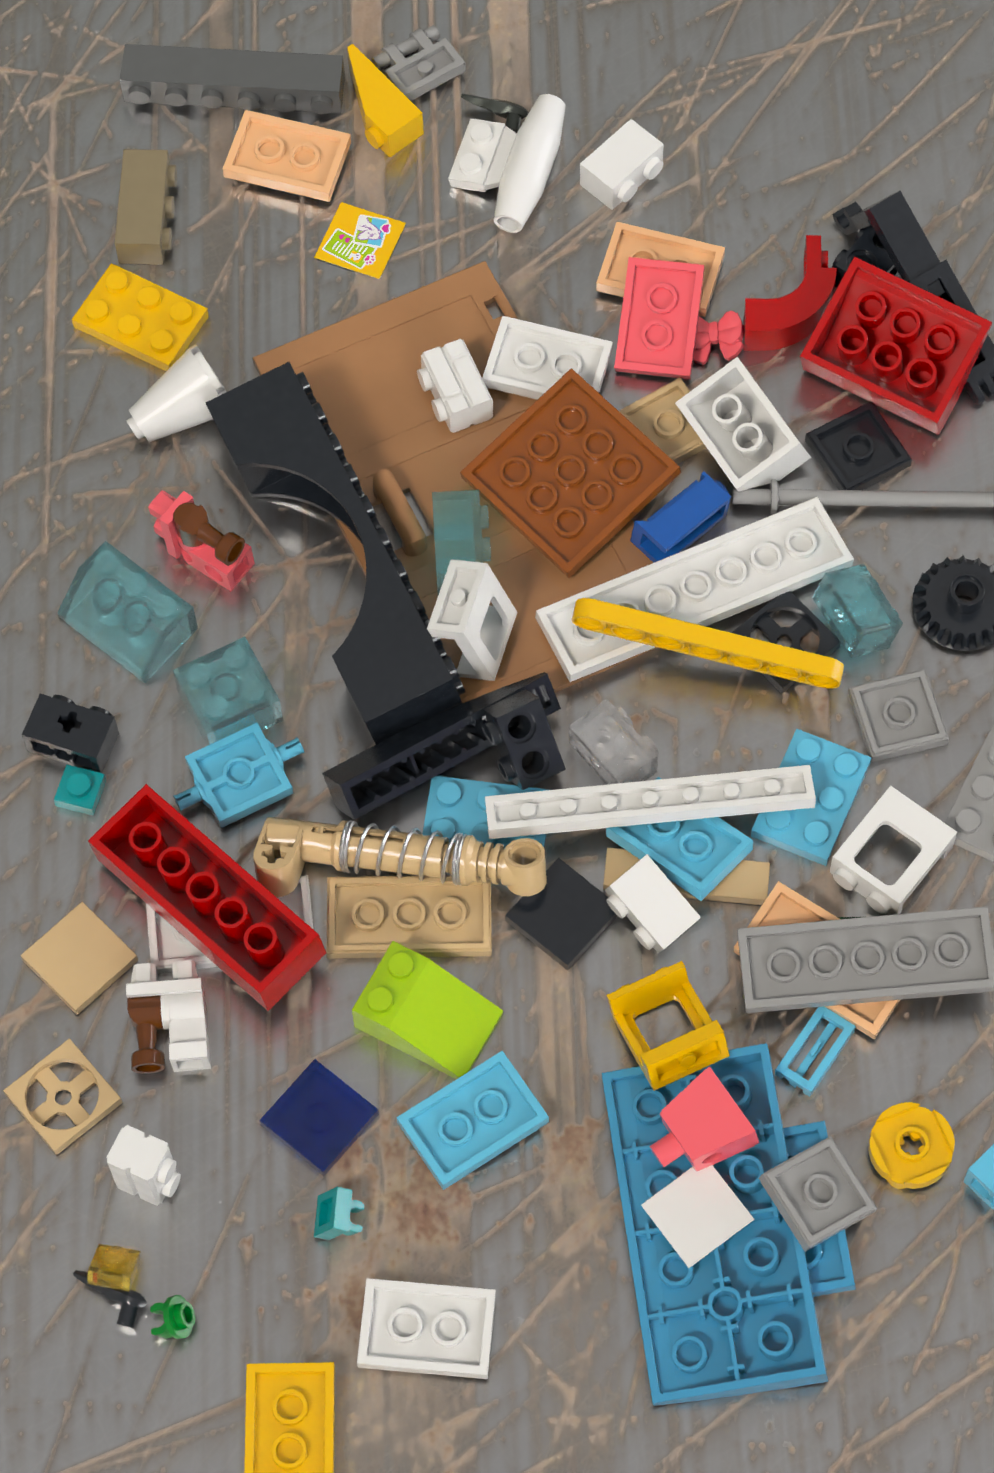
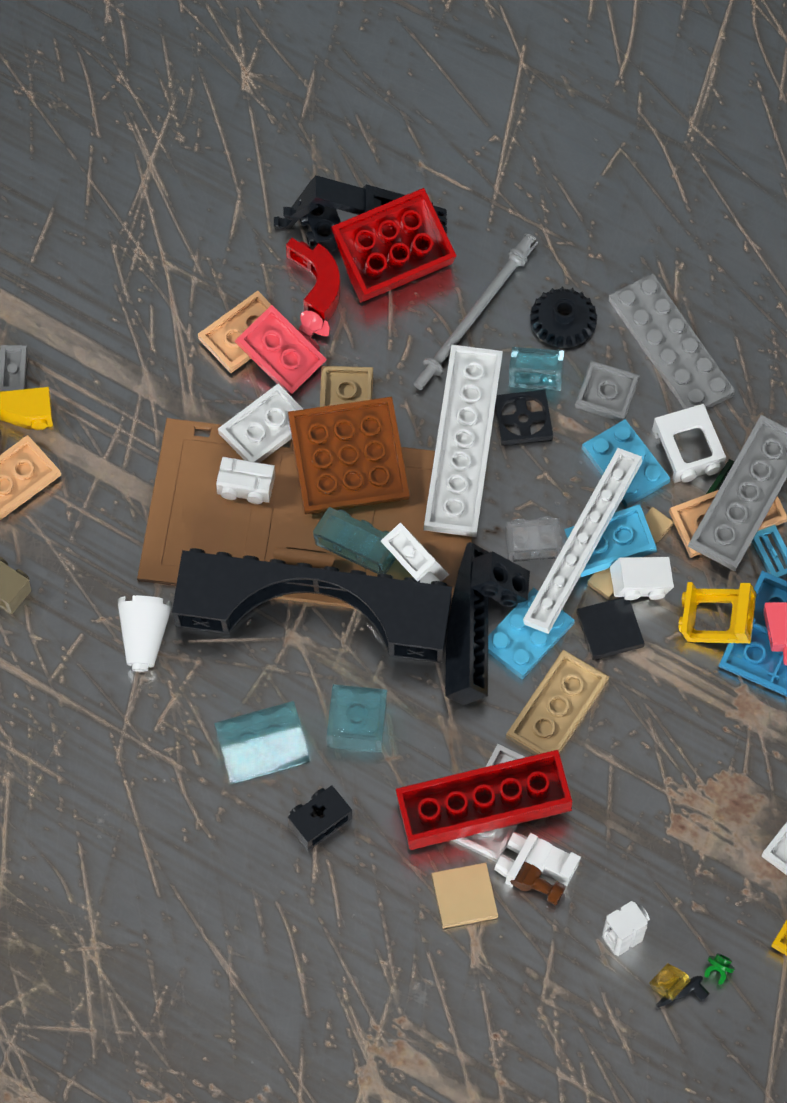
camera: 60 degrees left, 0 degrees up
tan piece [3,1038,123,1156] -> none
teal plate [54,764,107,816] -> none
yellow plate [72,263,209,371] -> none
hips [148,490,255,592] -> none
medium azure plate [173,723,304,828] -> none
tan piece [253,817,547,897] -> none
clear blue tile [259,1059,379,1176] -> none
sticker [314,202,406,279] -> none
teal tile [314,1186,365,1240] -> none
lime slope [352,941,503,1079] -> none
medium azure plate [396,1051,549,1190] -> none
white plate [448,94,566,233] -> none
pearl dark grey bar [461,93,529,133] -> none
yellow beam [571,598,844,689] -> none
white brick [580,119,664,210] -> none
blue window [630,472,732,563] -> none
white slope [675,357,811,492] -> none
black tile [805,401,912,490] -> none

